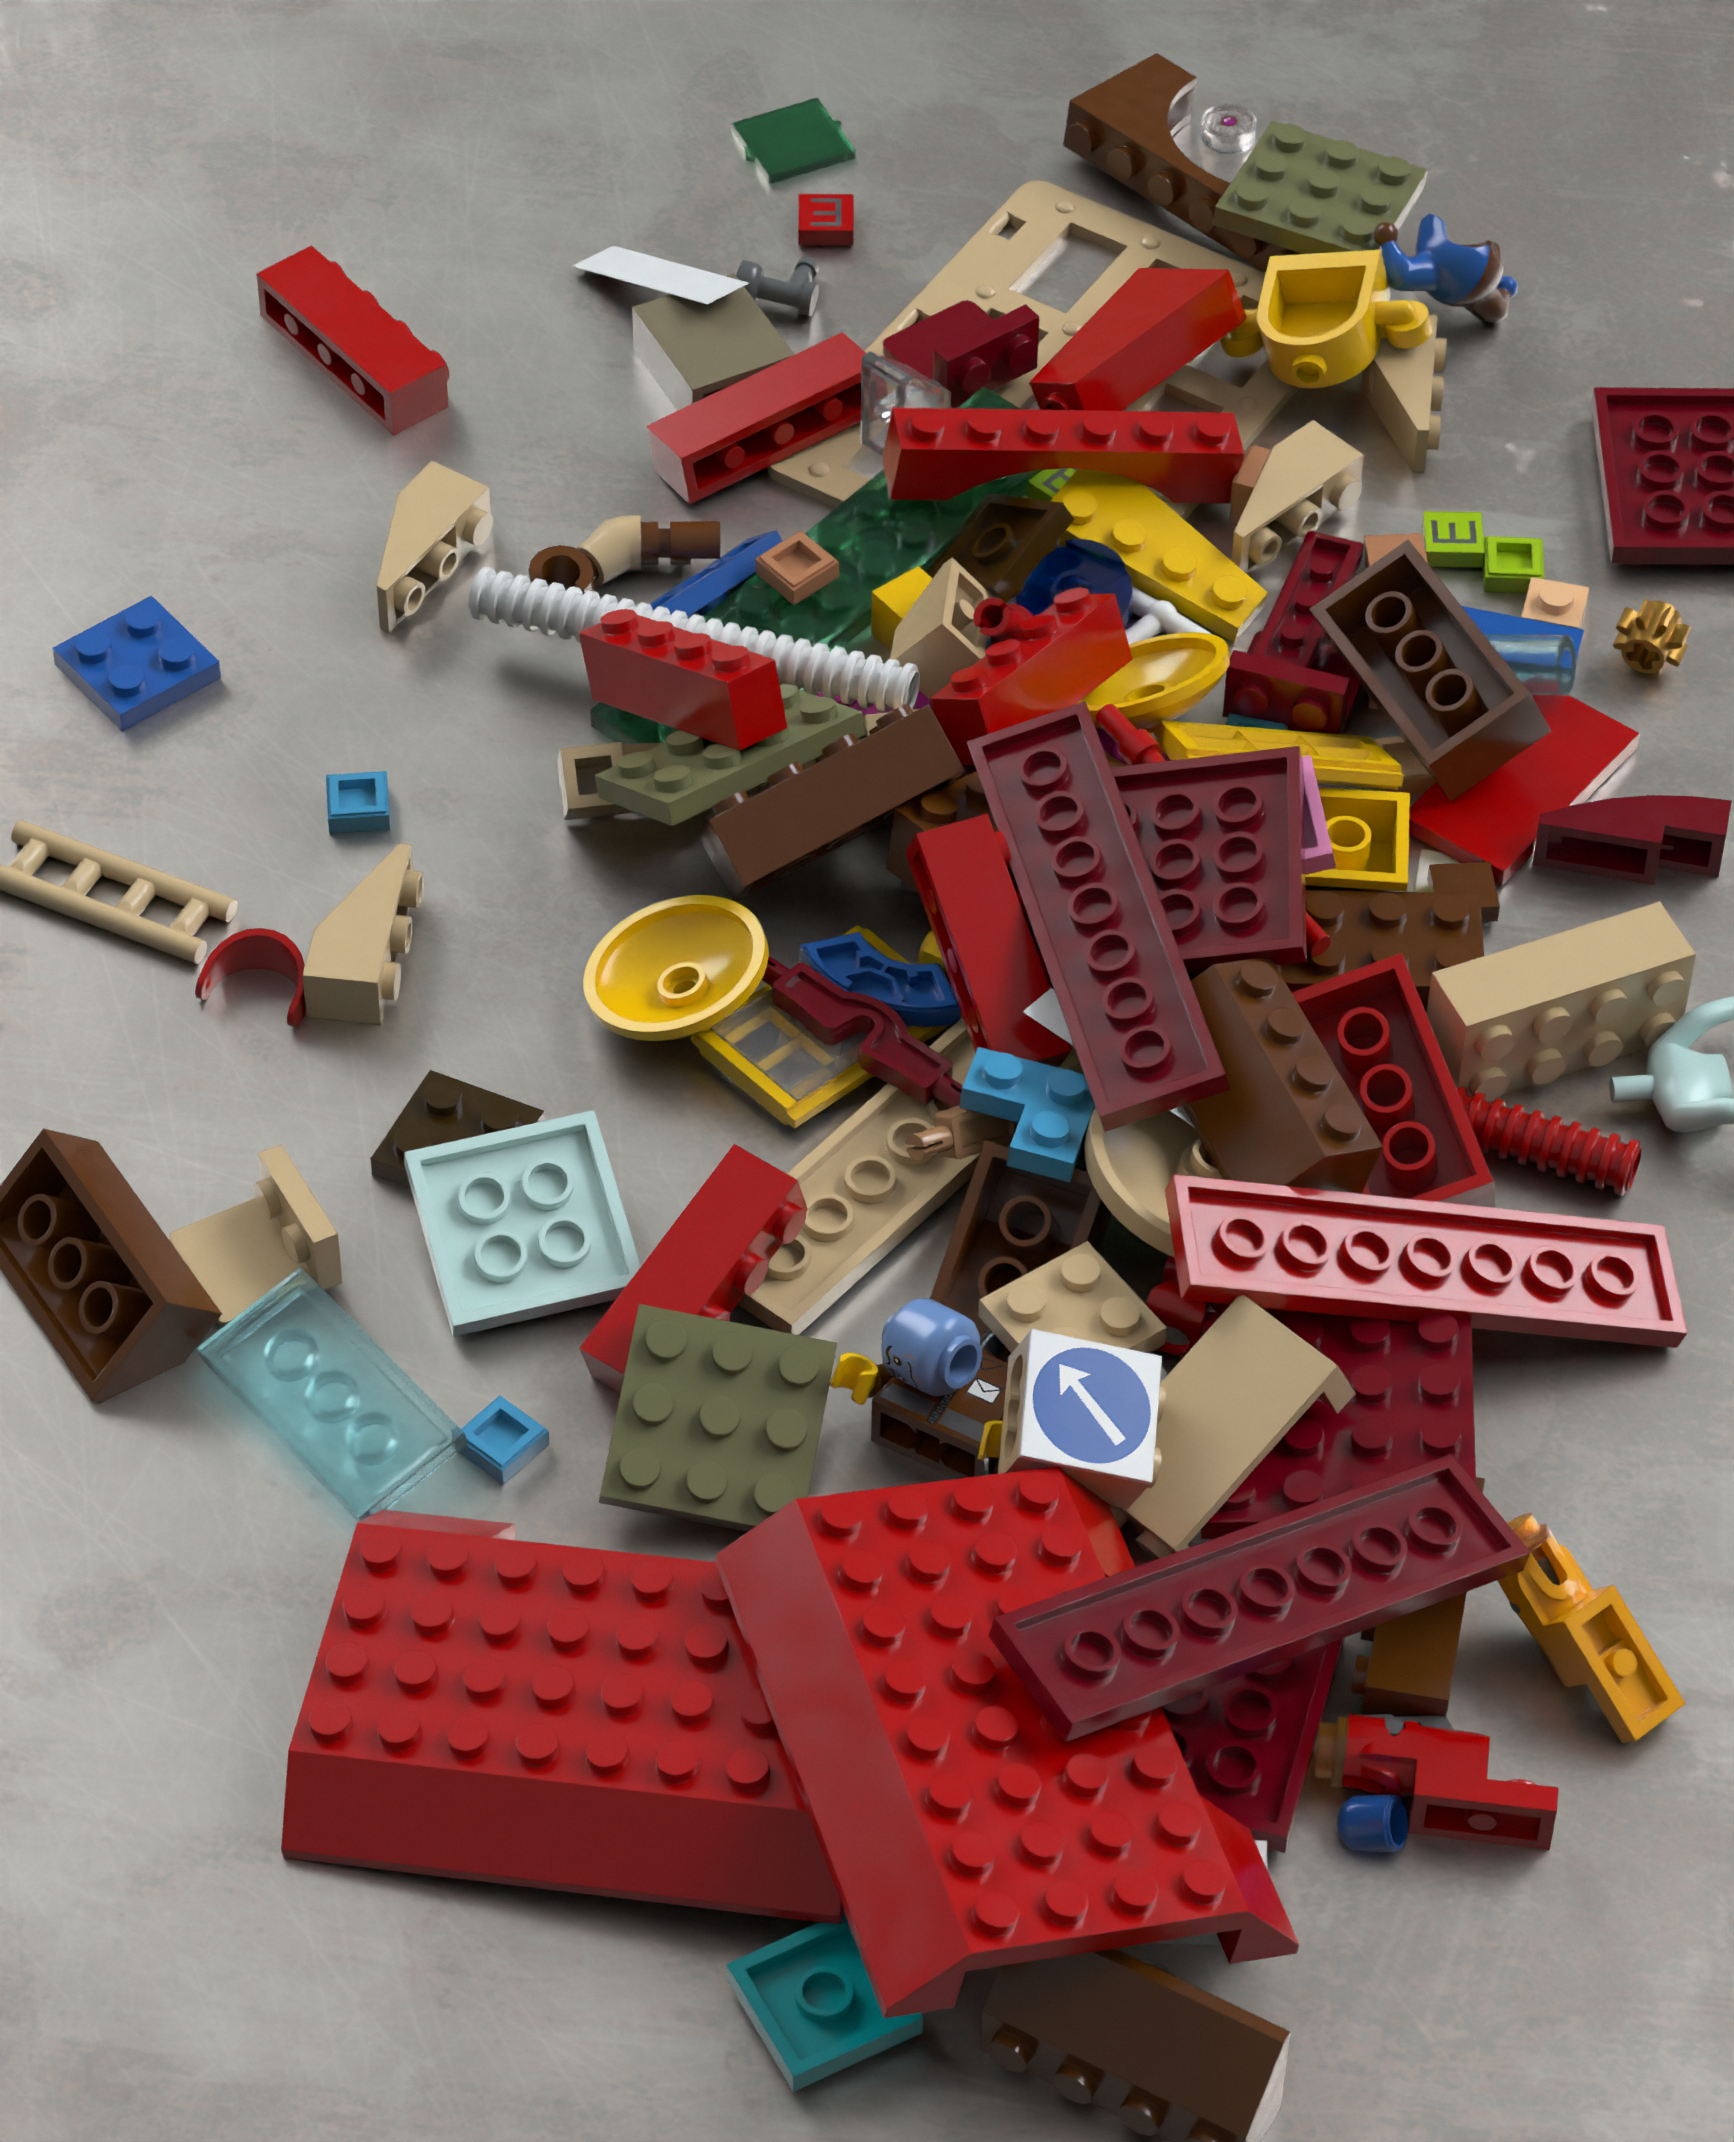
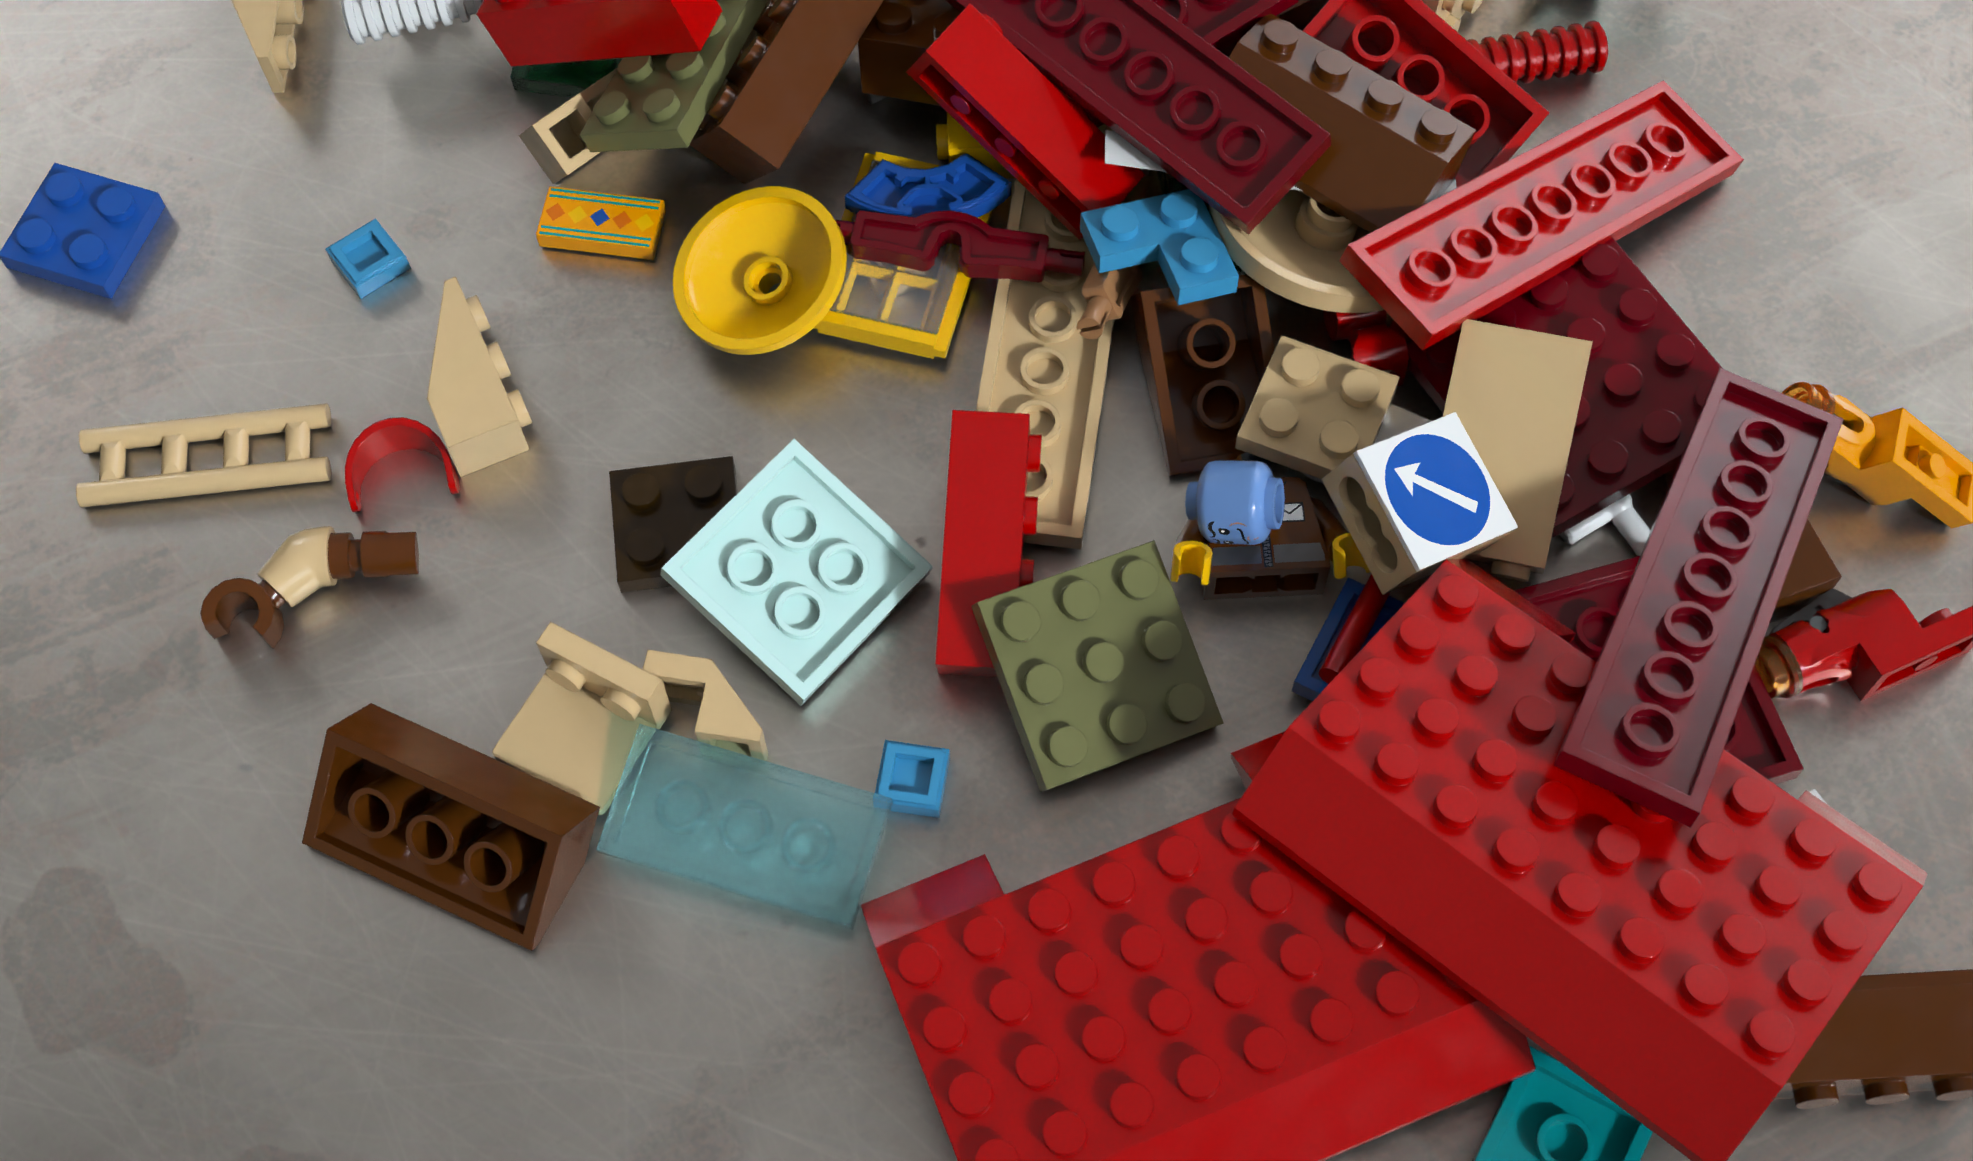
camera: 30 degrees left, 15 degrees up
blue piece [1337,1795,1409,1852] -> none
none -> reddish brown piece [200,526,419,649]
none -> light orange tile [536,186,666,260]
none -> tan slope [643,649,769,765]

